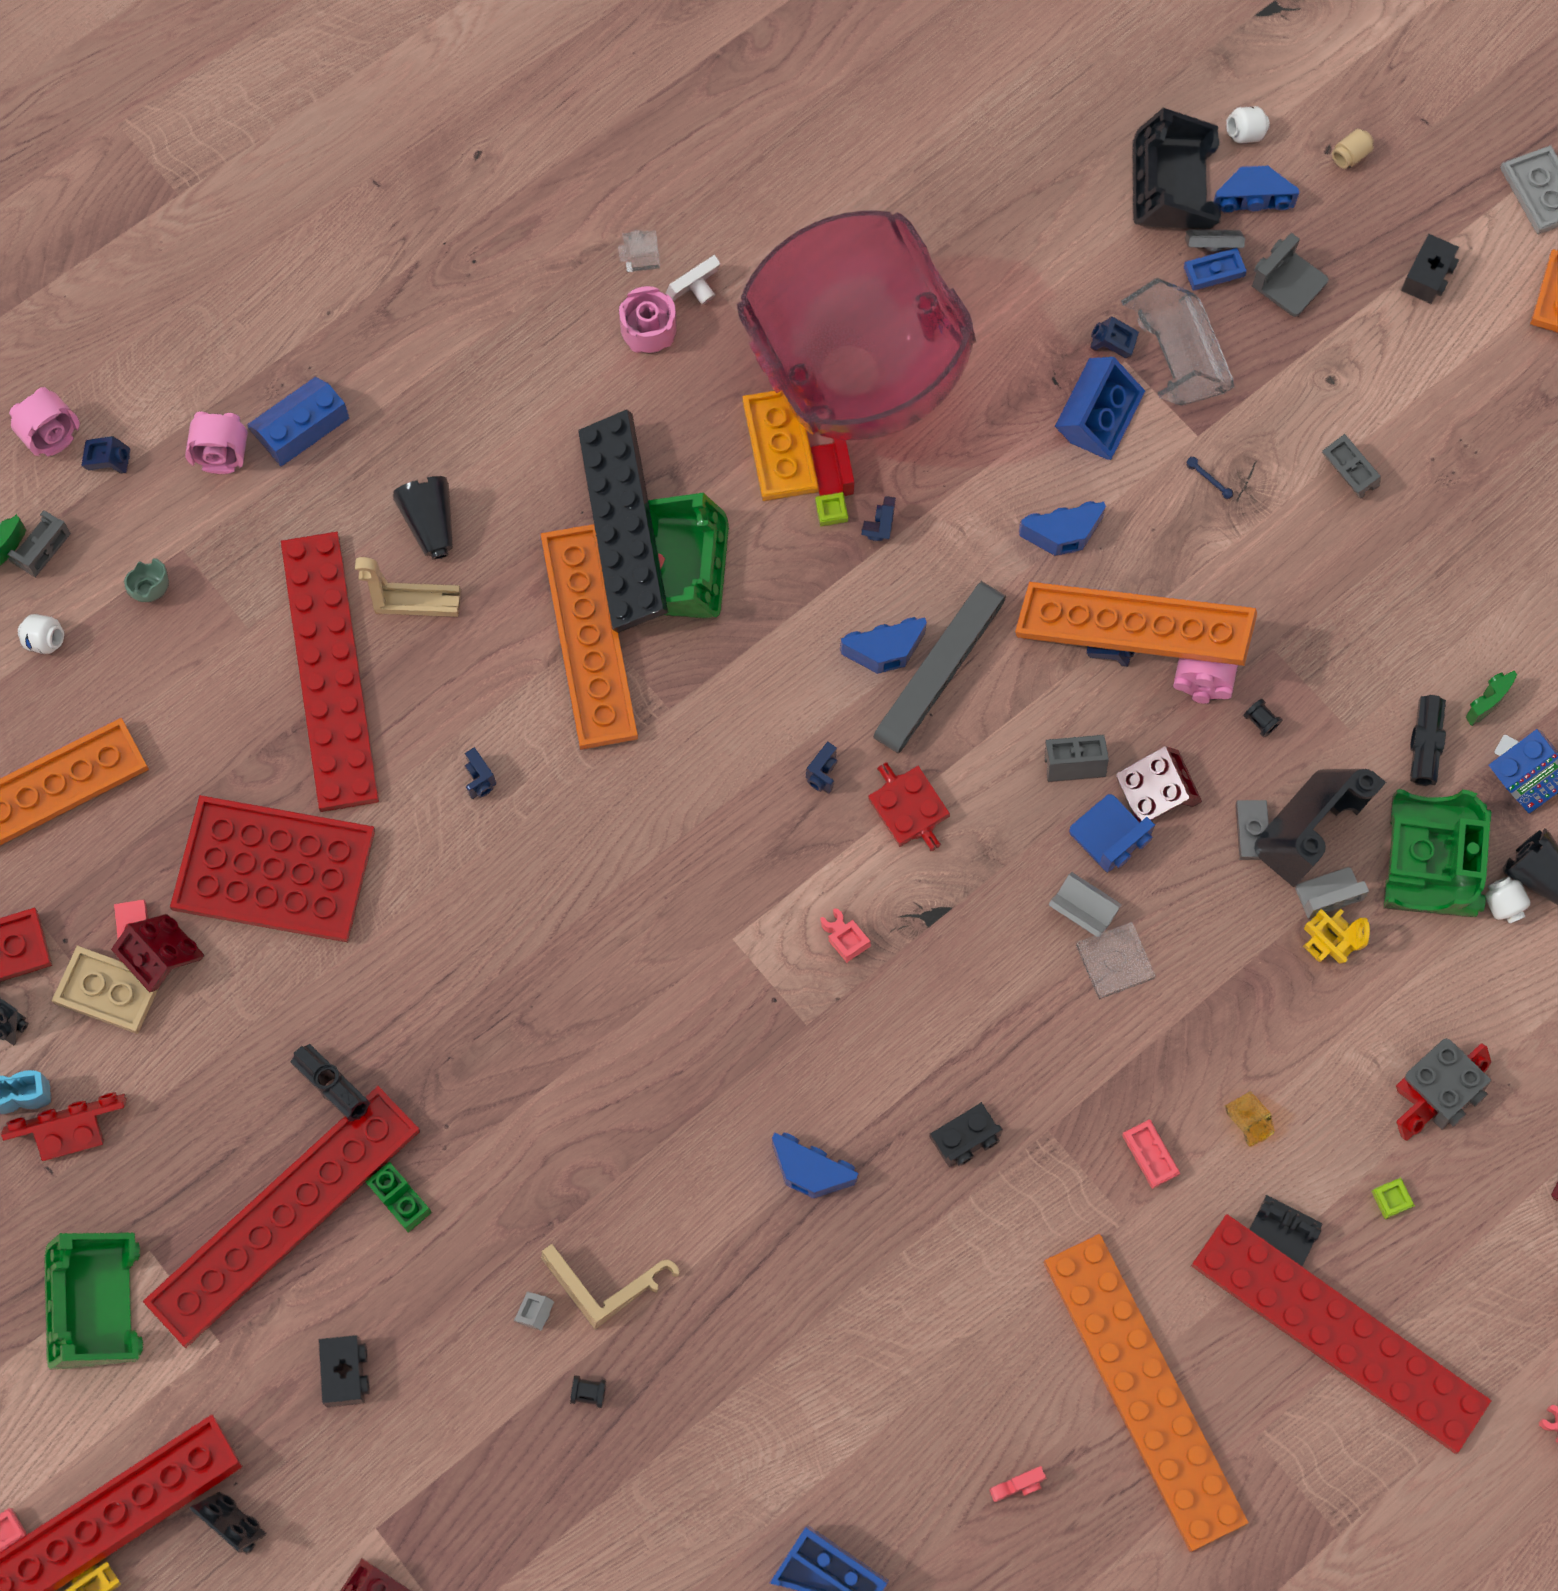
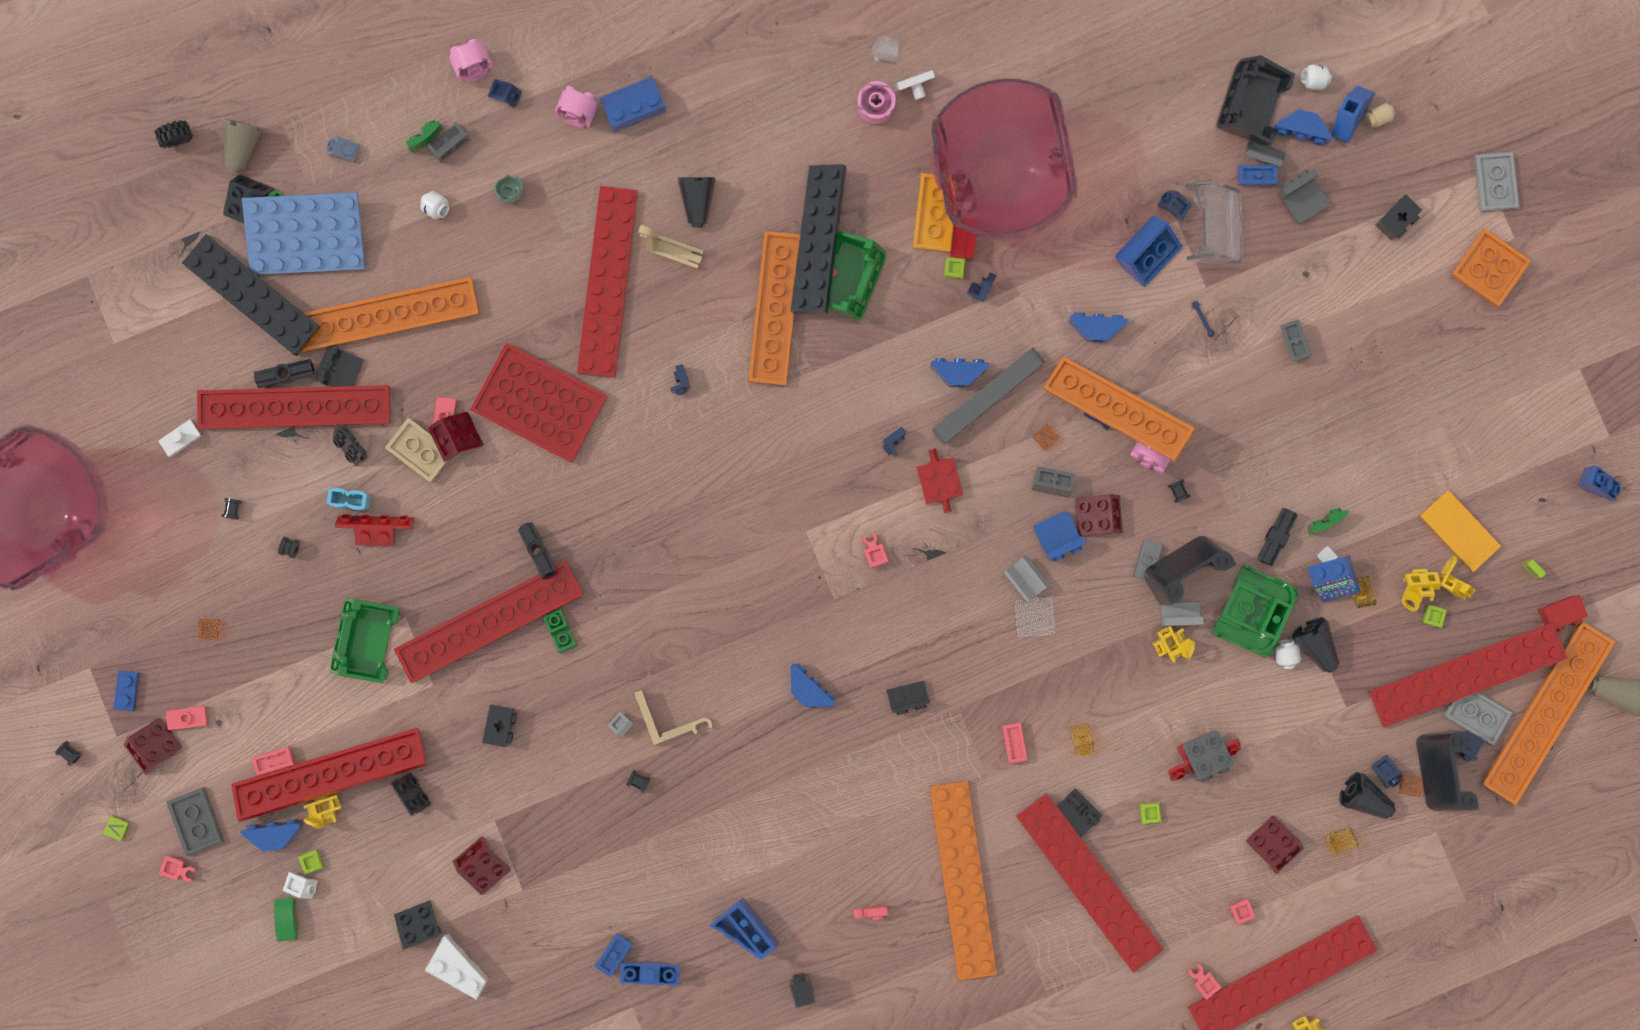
camera: 15 degrees right, 15 degrees up
none -> clear orange tile [1032,424,1060,451]
none -> blue slope [1331,86,1375,143]

